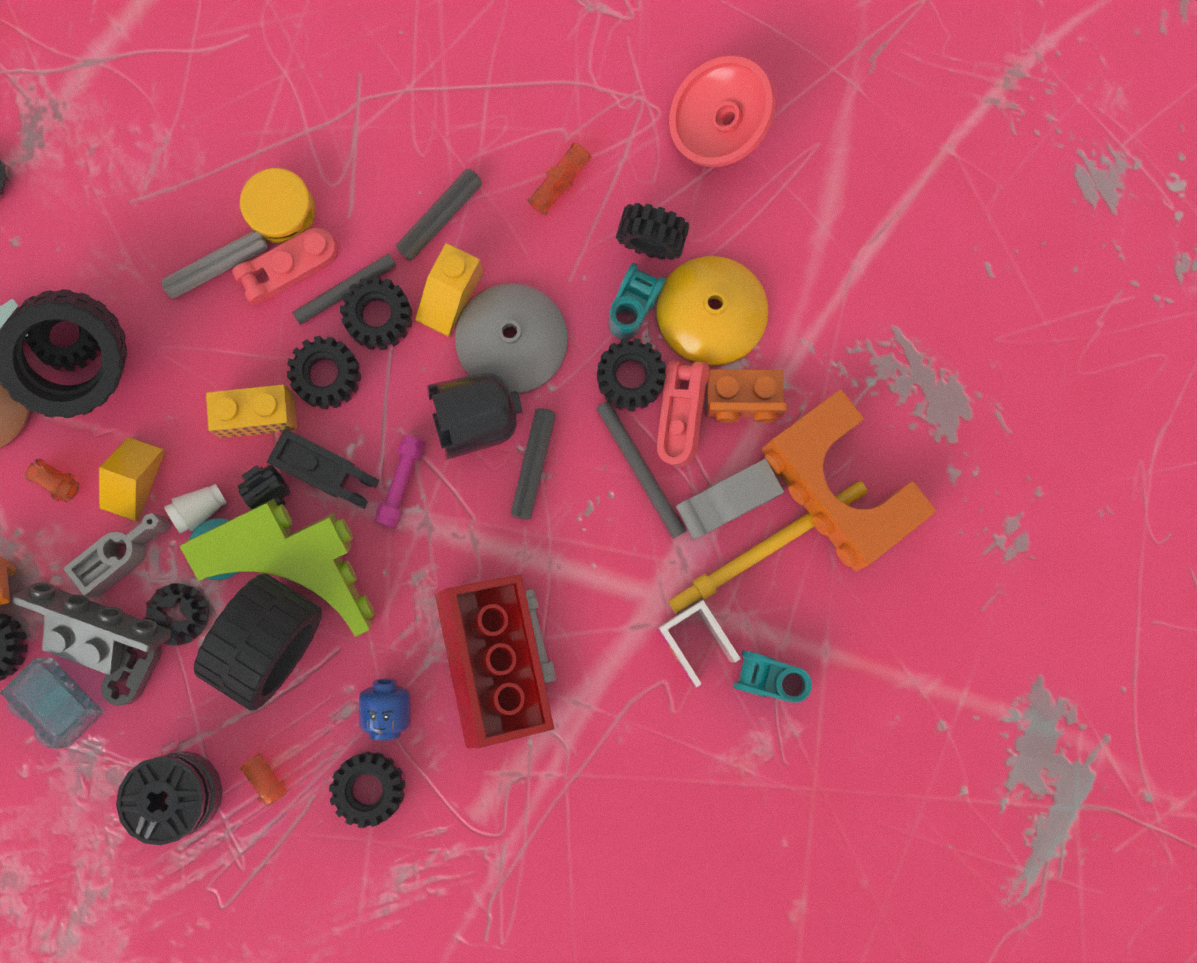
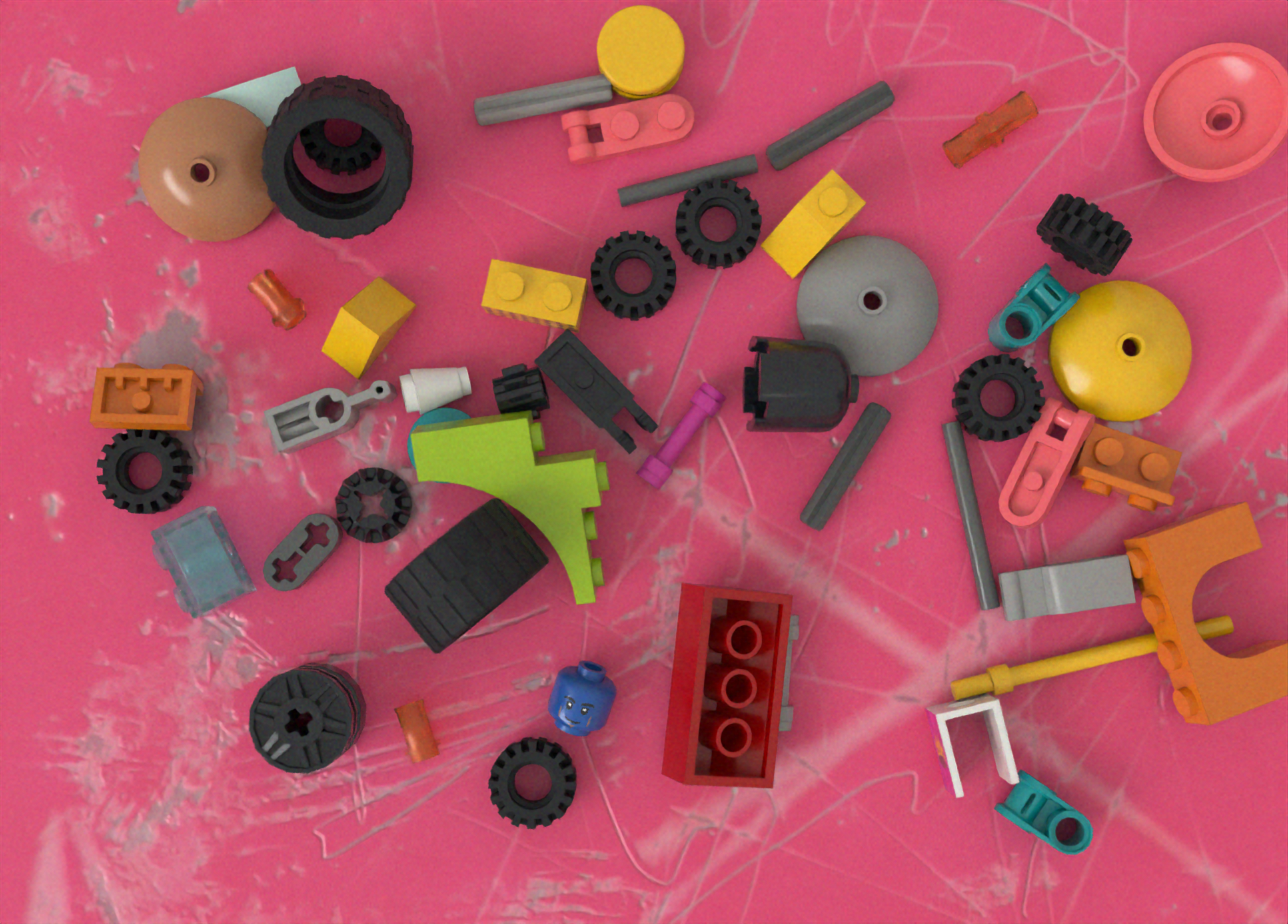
camera: 30 degrees right, 5 degrees up
dark grey bracket [13,583,171,675] -> none

